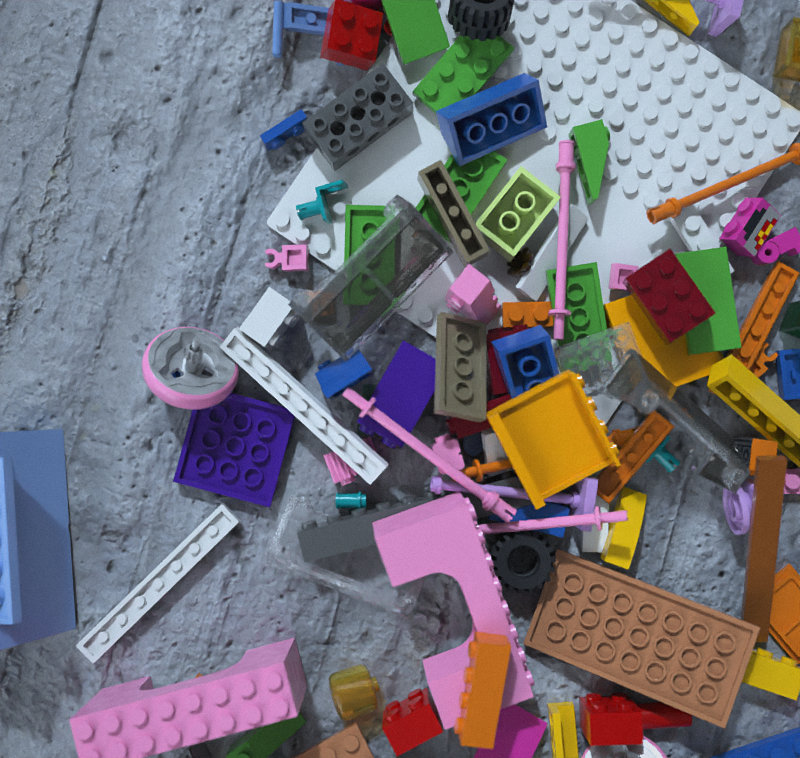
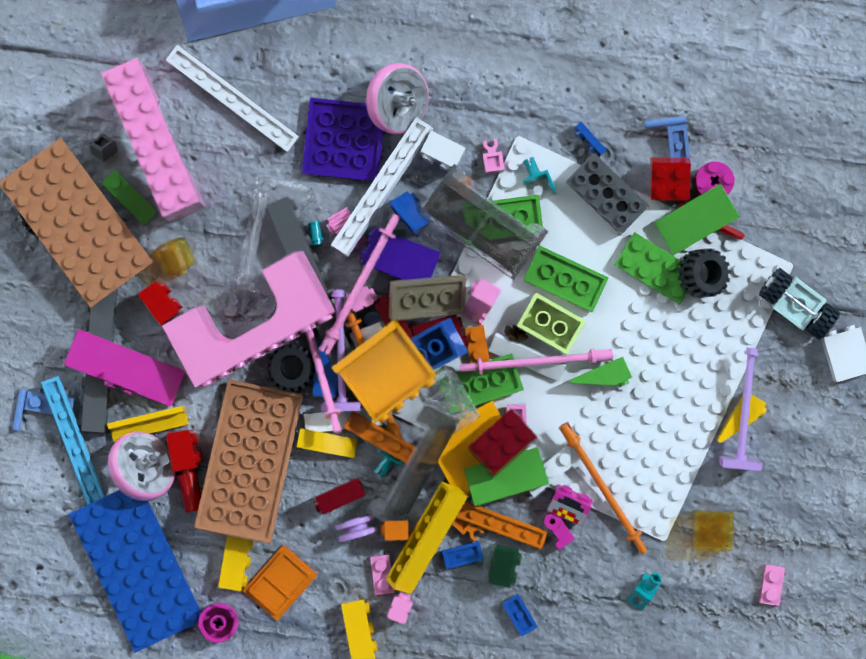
camera: 85 degrees right, 0 degrees up
dark tan brick [417,160,490,268] -> none
blue slope [436,73,547,166] -> none
orange brick [454,632,511,749] -> none
dark orange tile [741,456,787,642] -> none
none -> dark red brick [313,477,366,515]

